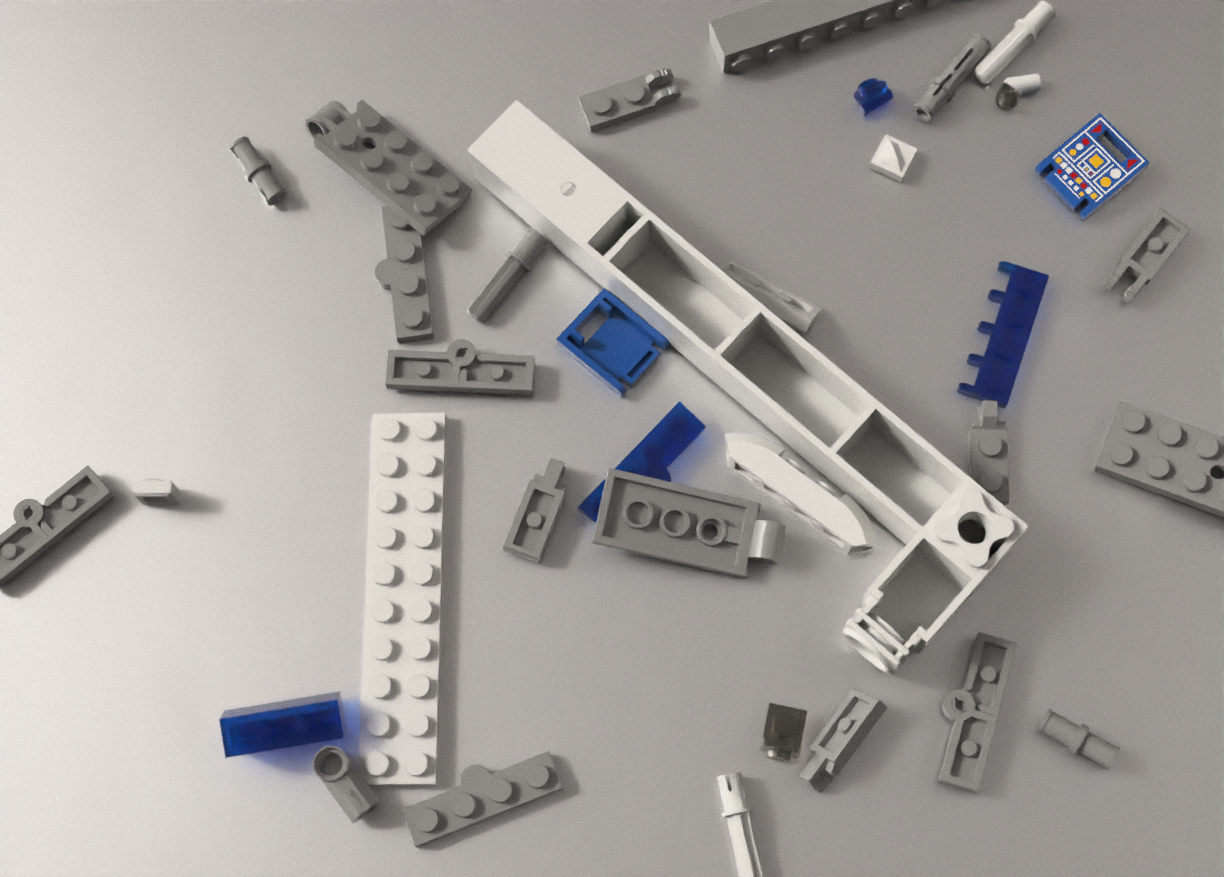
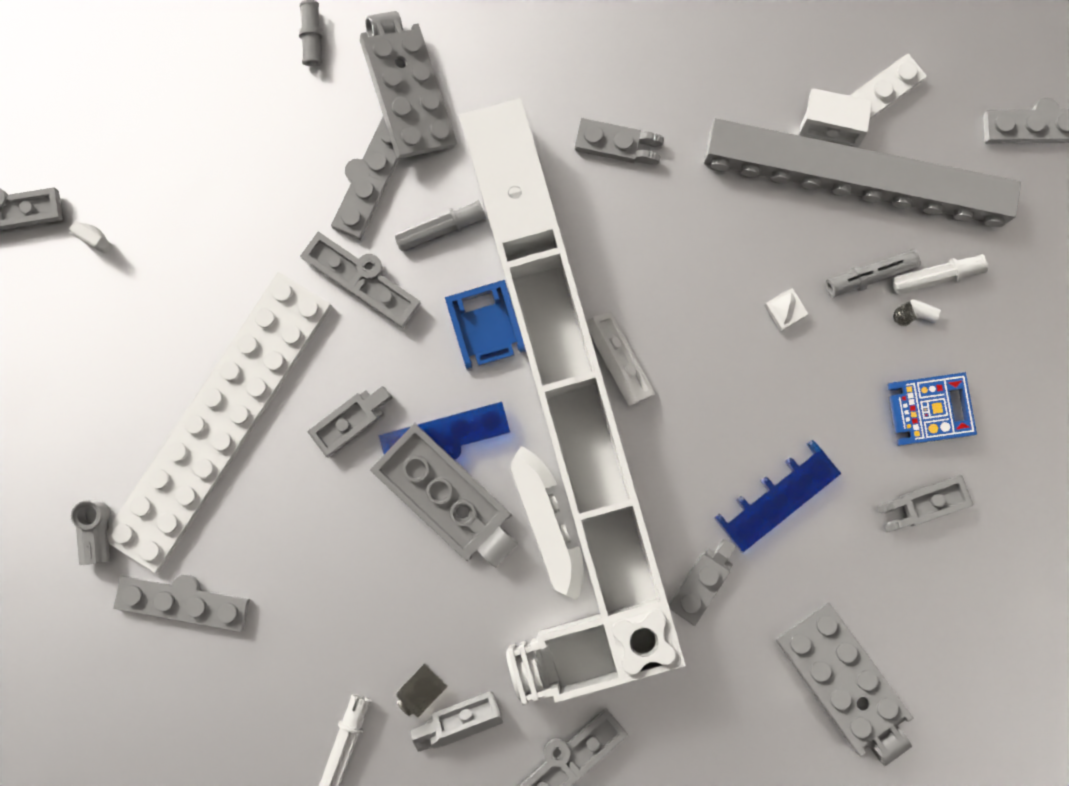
camera: 25 degrees right, 10 degrees up
clear blue brick [219,692,346,758] -> none
clear blue plate [854,78,893,117] -> none

